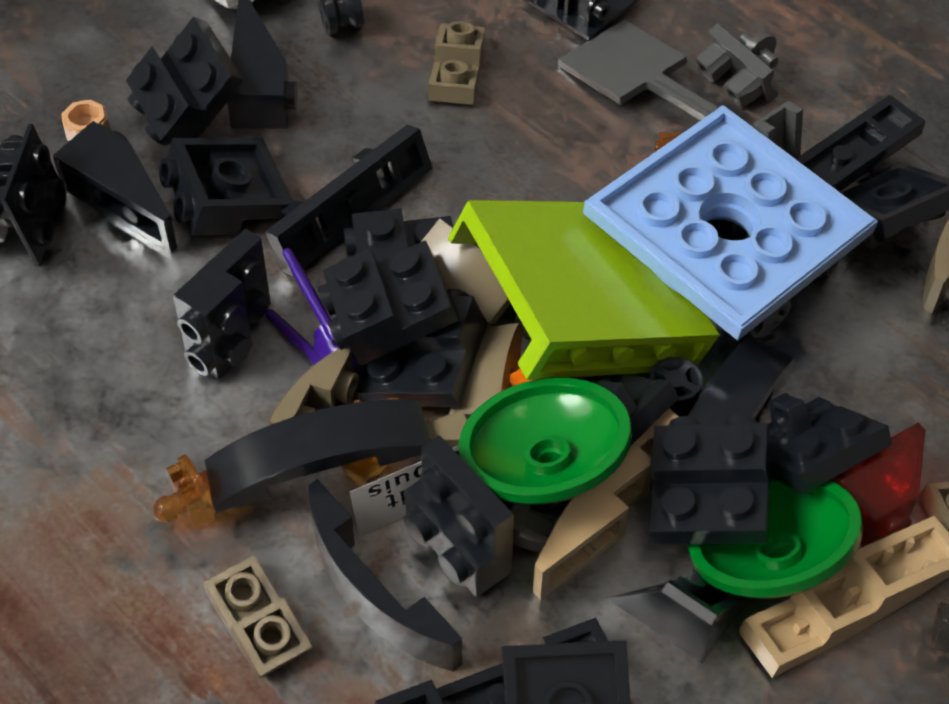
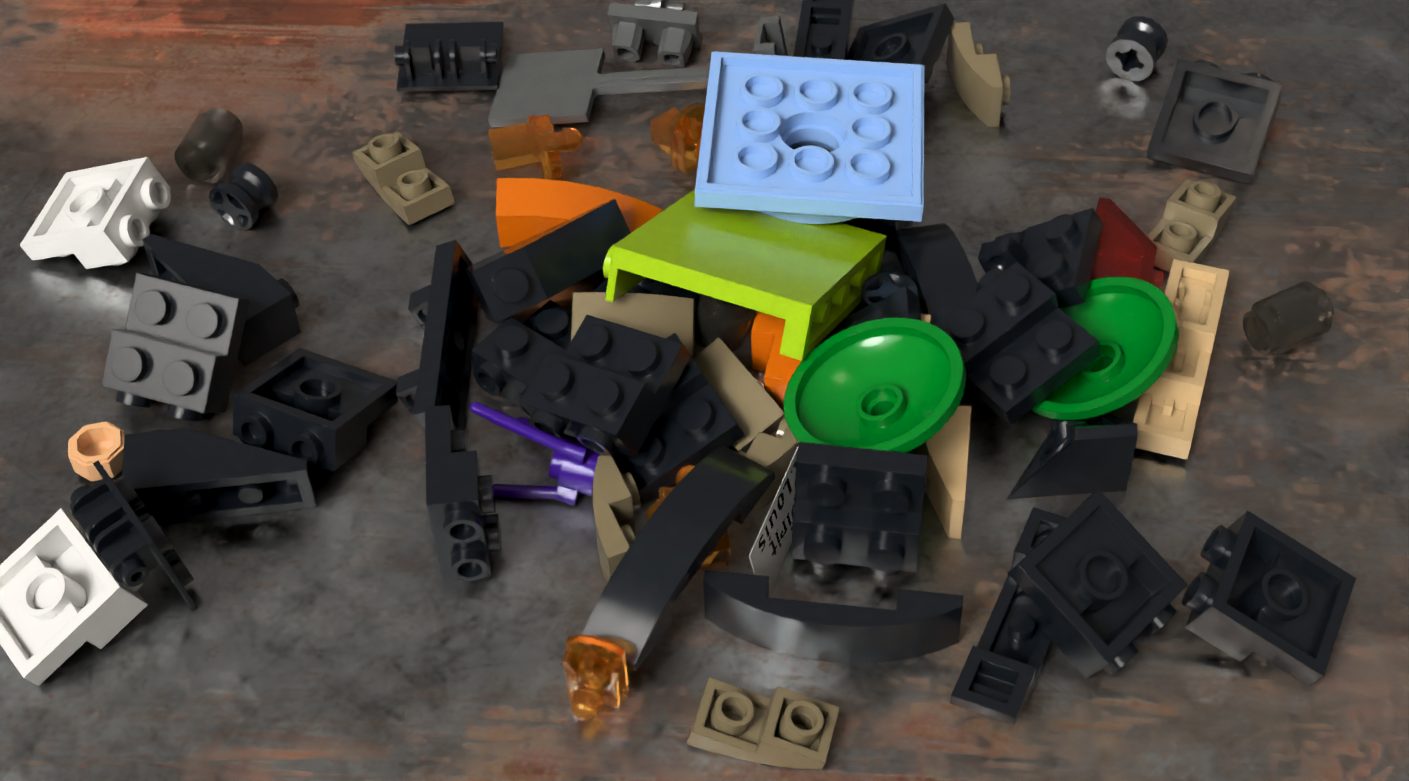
camera: 40 degrees left, 5 degrees down
none -> black slope [464,199,630,323]
none -> clear orange piece [488,114,583,180]
none -> orange slope [496,178,663,248]

